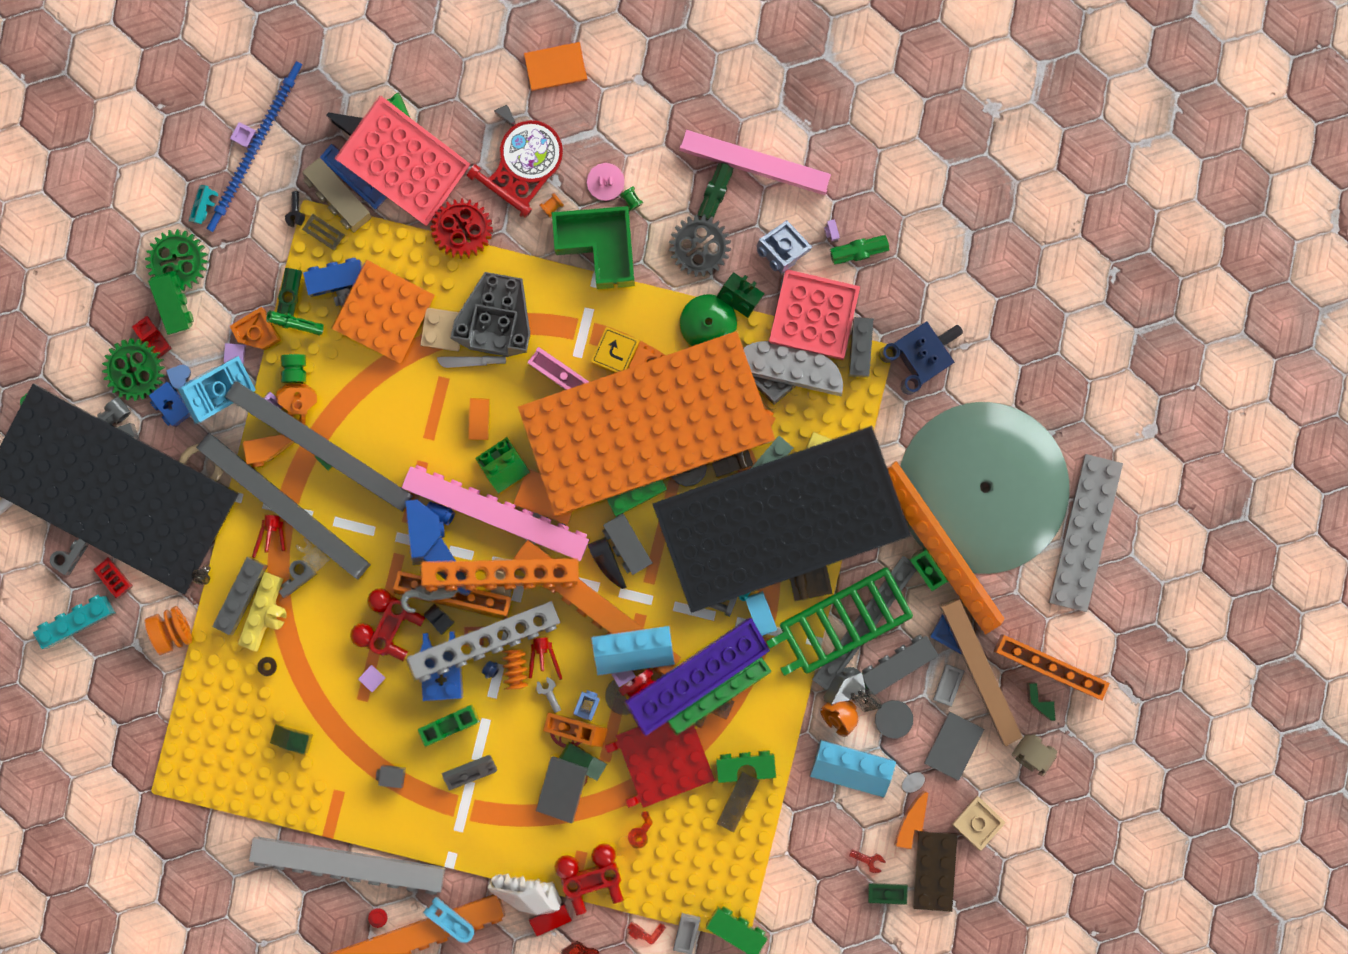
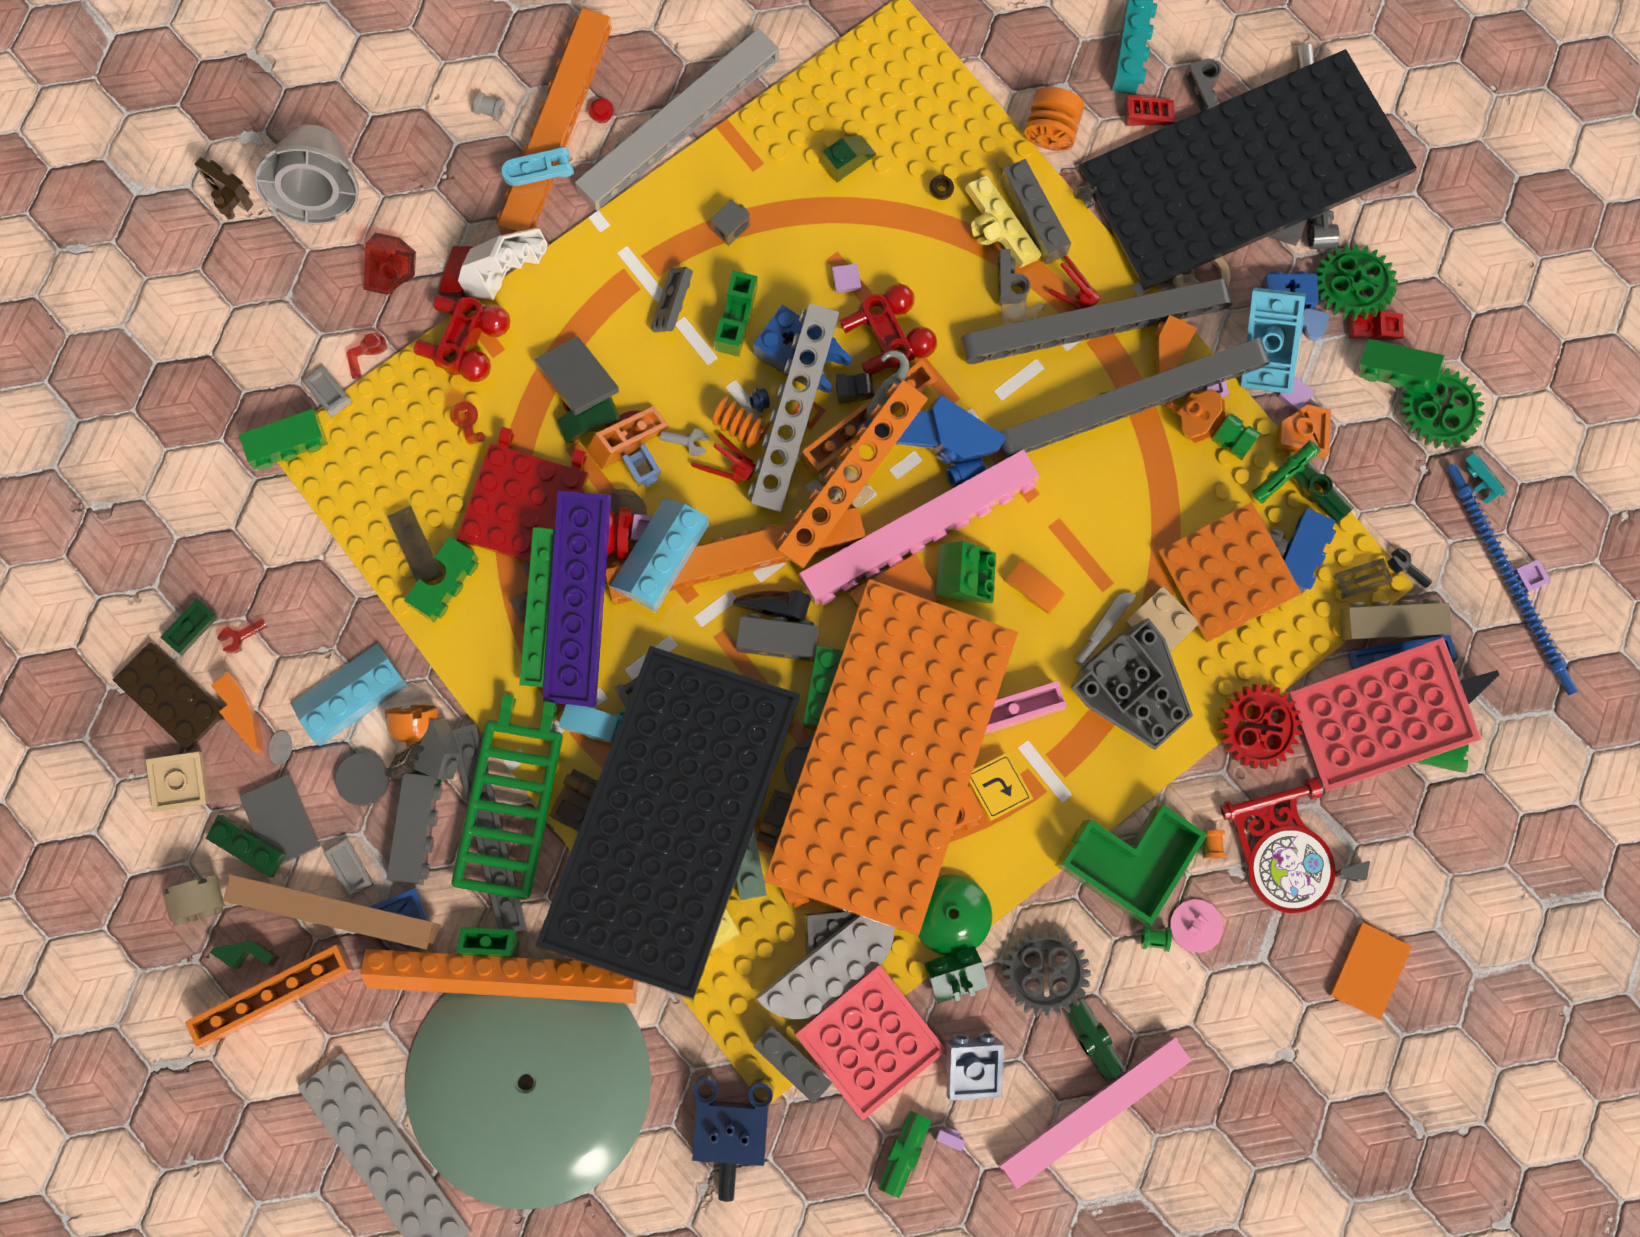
camera: 125 degrees right, 10 degrees down
none -> dark green plate [205,815,286,877]

